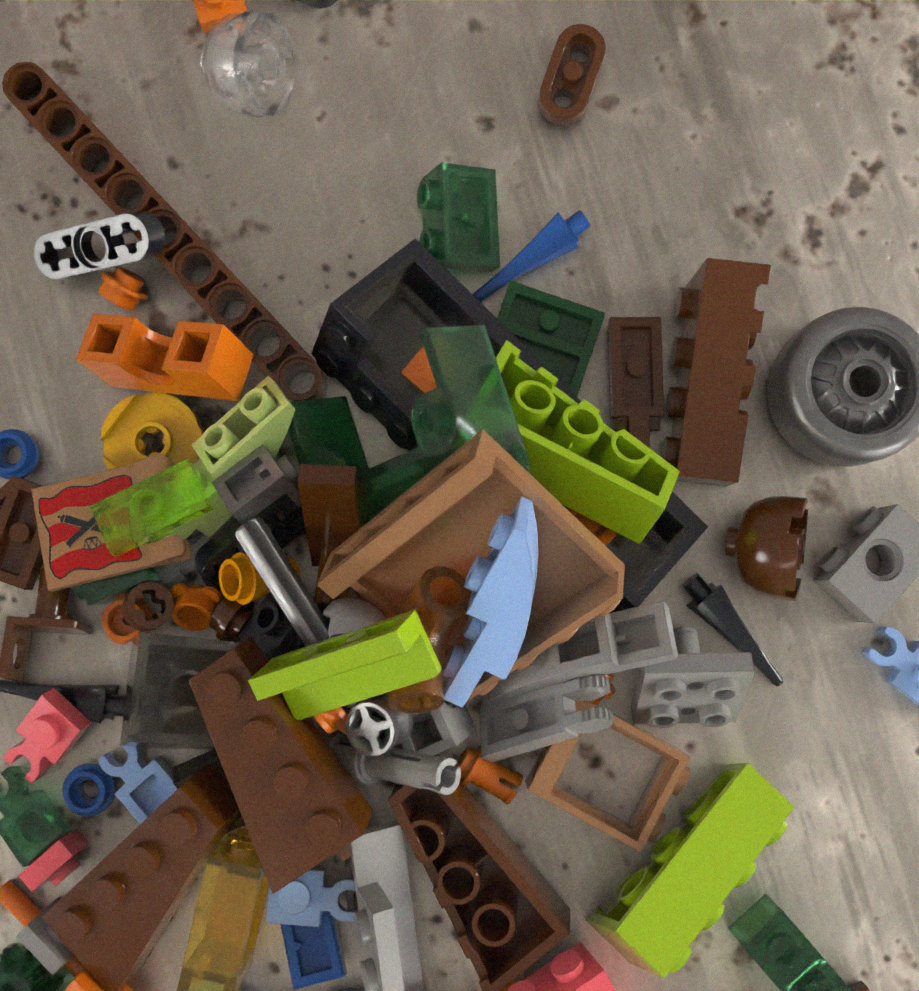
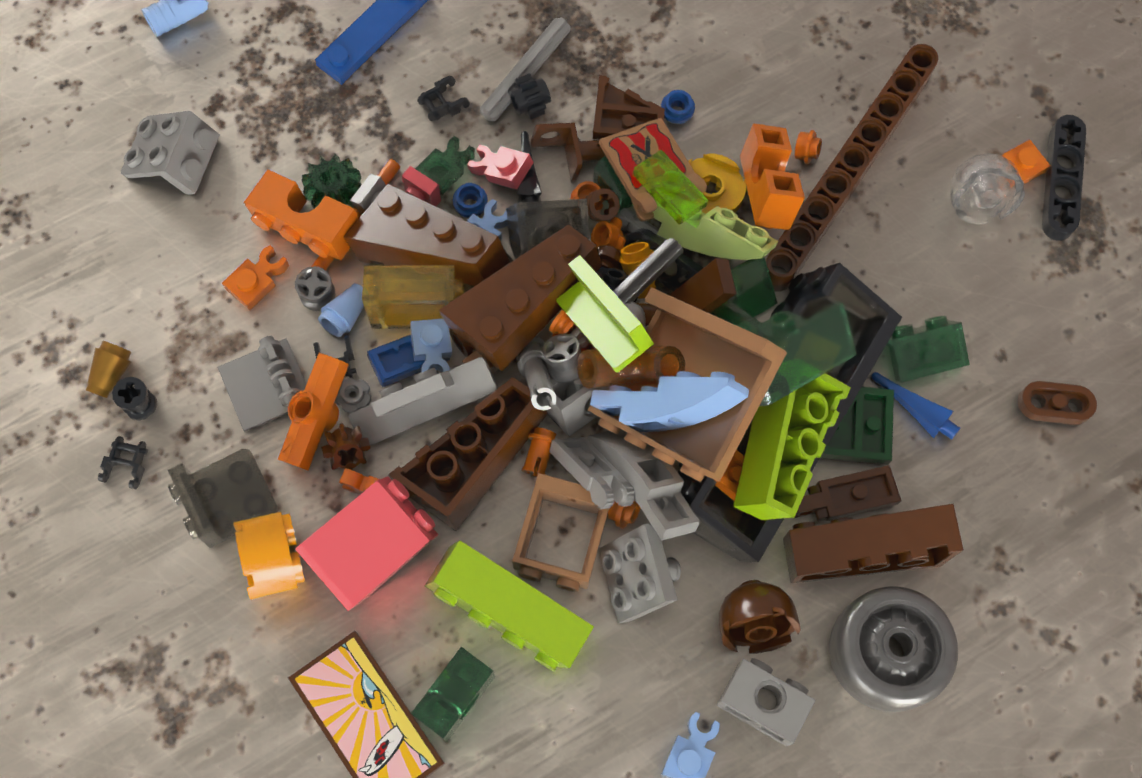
camera: 75 degrees right, 15 degrees down
beam [34,211,165,279] -> none
flat silver bracket [212,444,301,525] -> none
black piece [682,573,784,687] -> none

